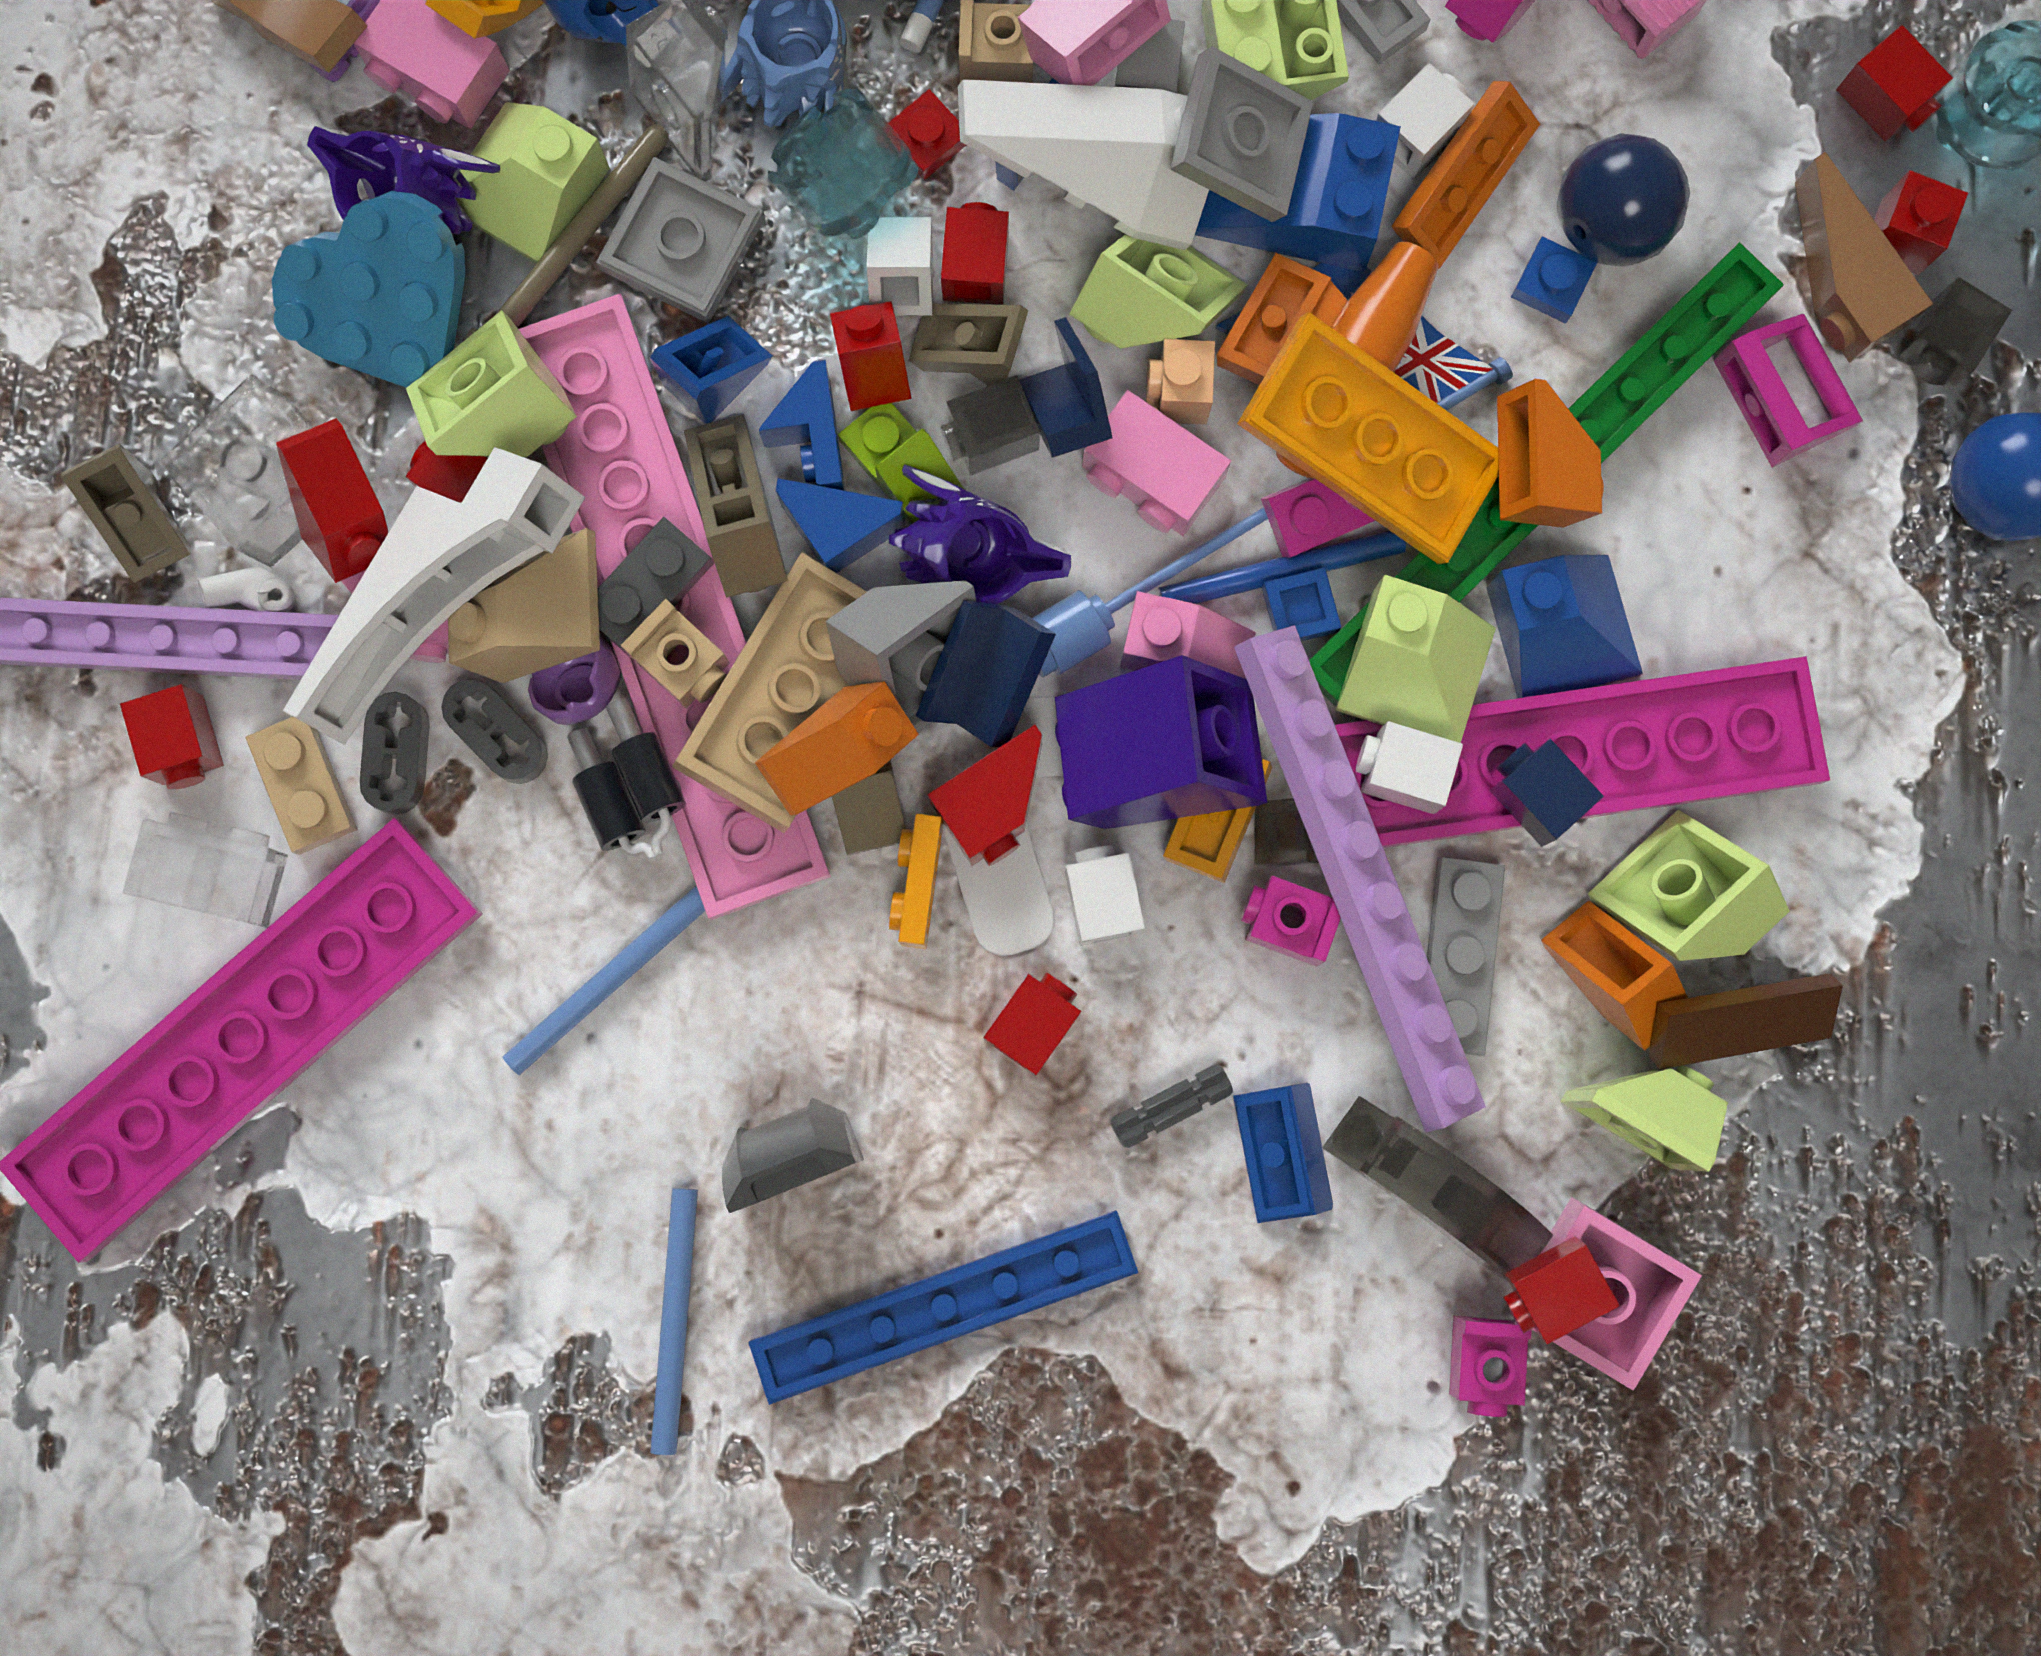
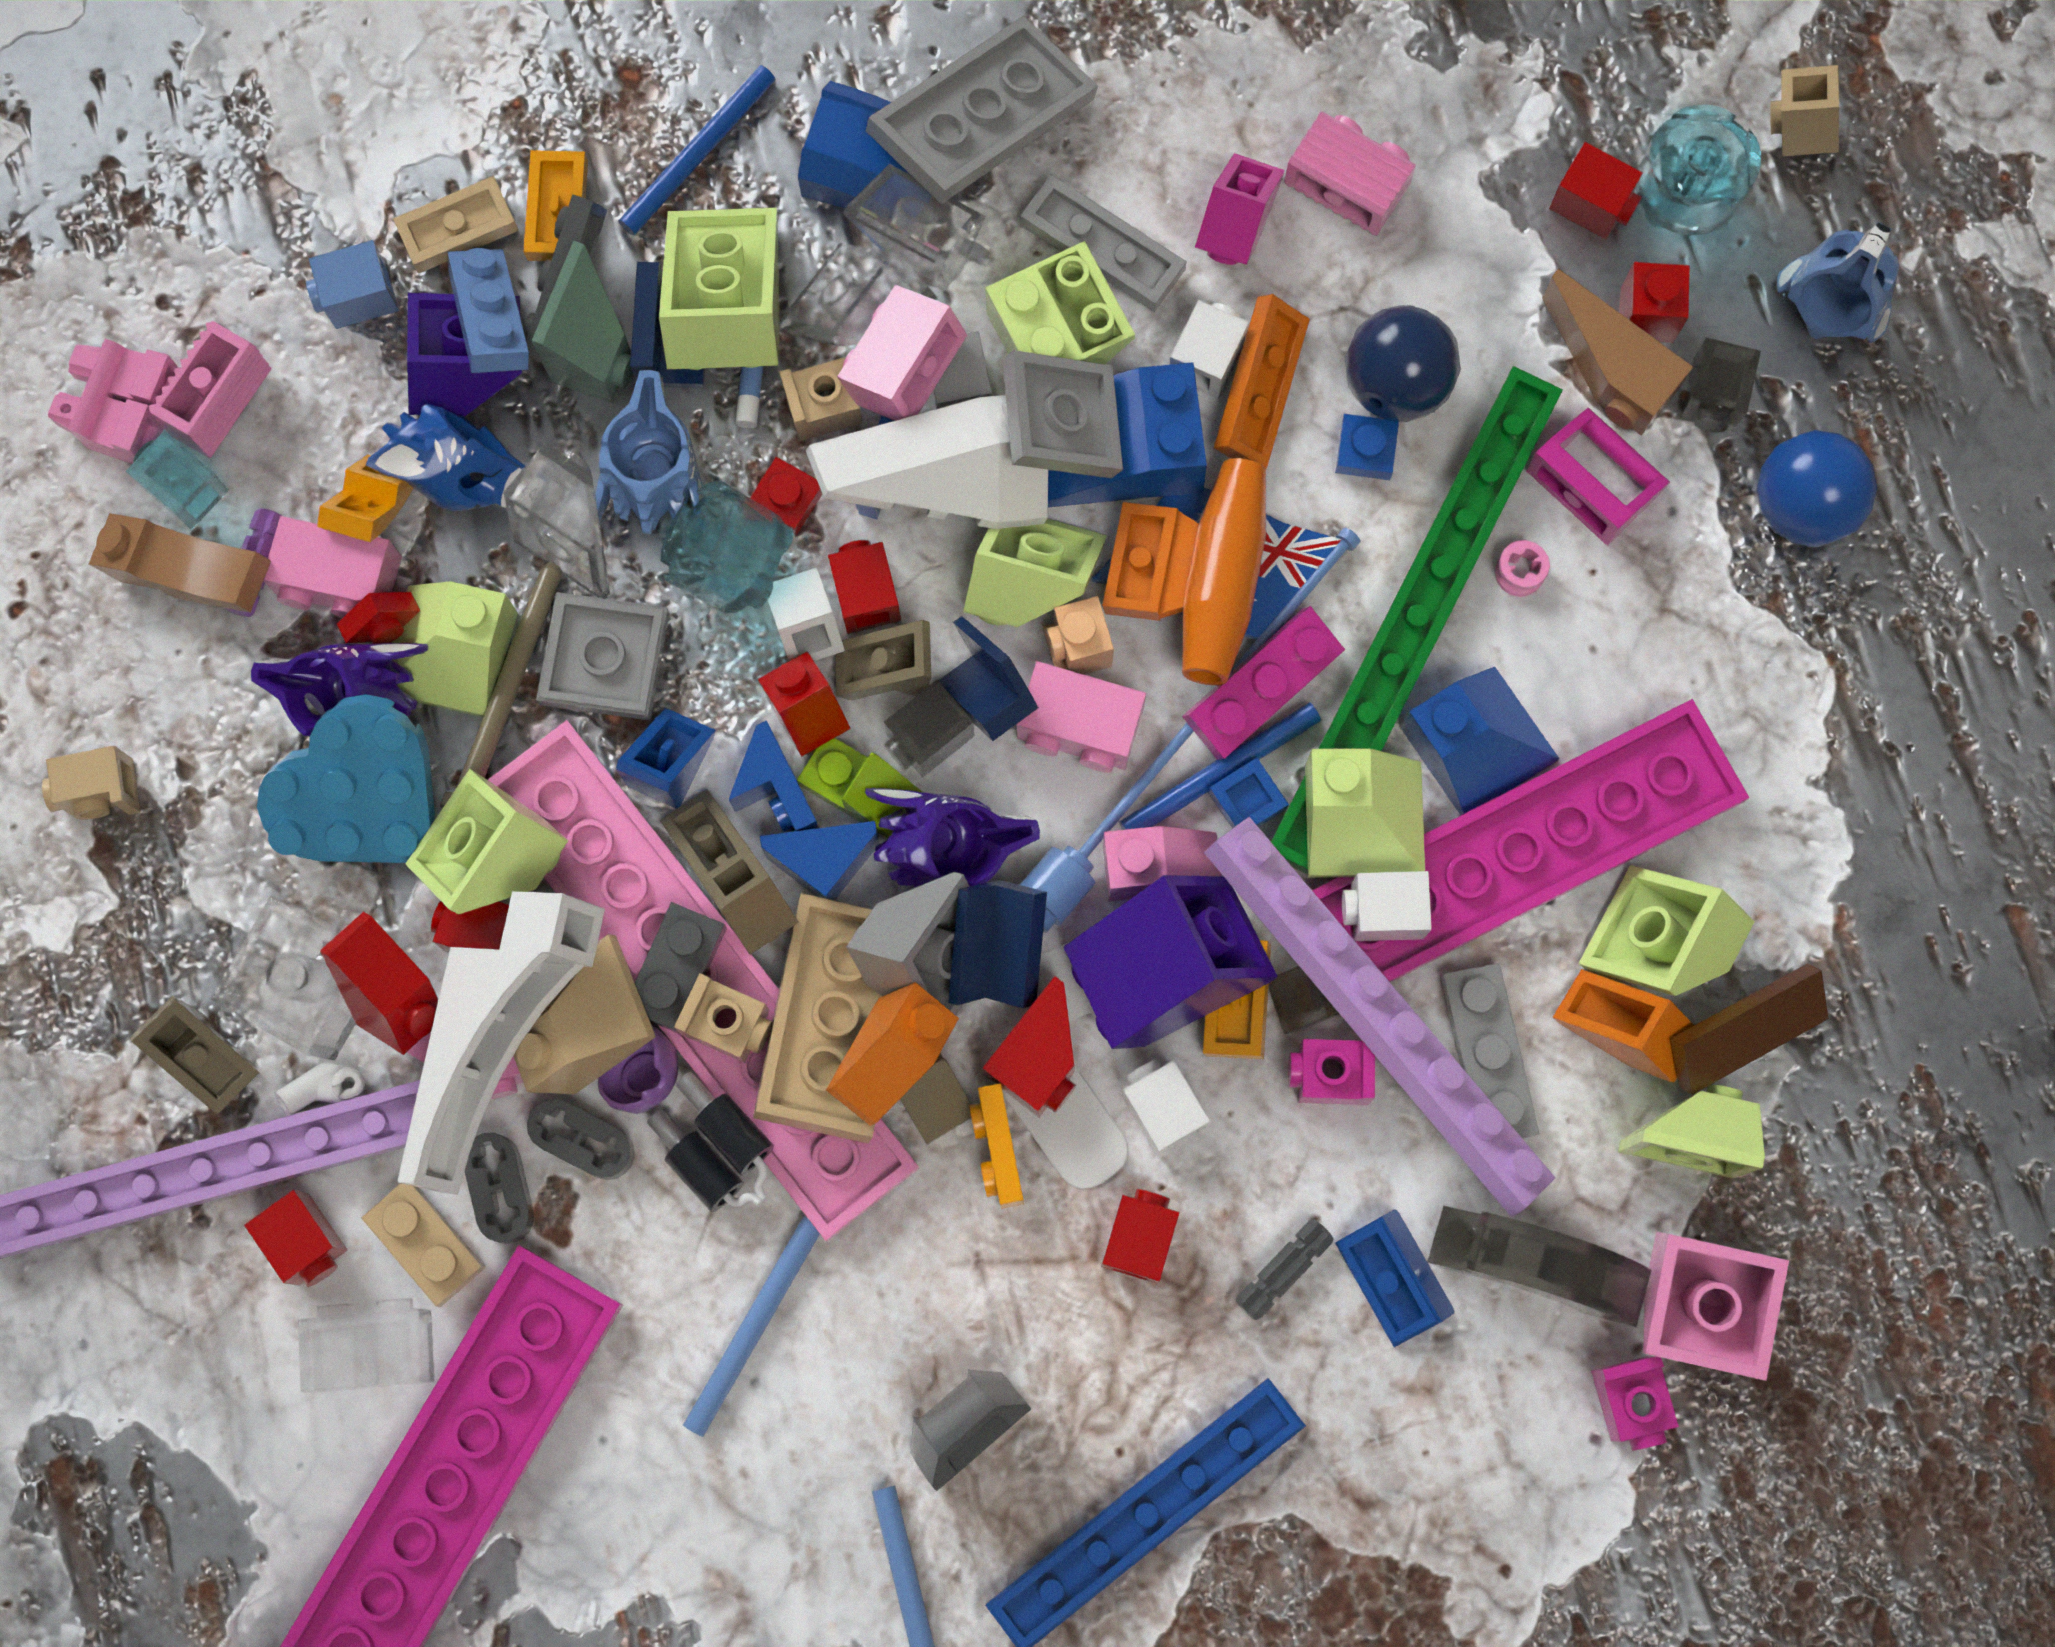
camera: 15 degrees left, 5 degrees down
light orange tile [1237,312,1499,564] -> none
dark blue brick [1489,739,1604,847] -> none
orange slope [1497,378,1604,528] -> none
red brick [1503,1236,1620,1345] -> none
none -> tan brick [42,746,141,820]
none -> red plate [337,592,420,644]
none -> bright pink bush [1495,540,1550,597]

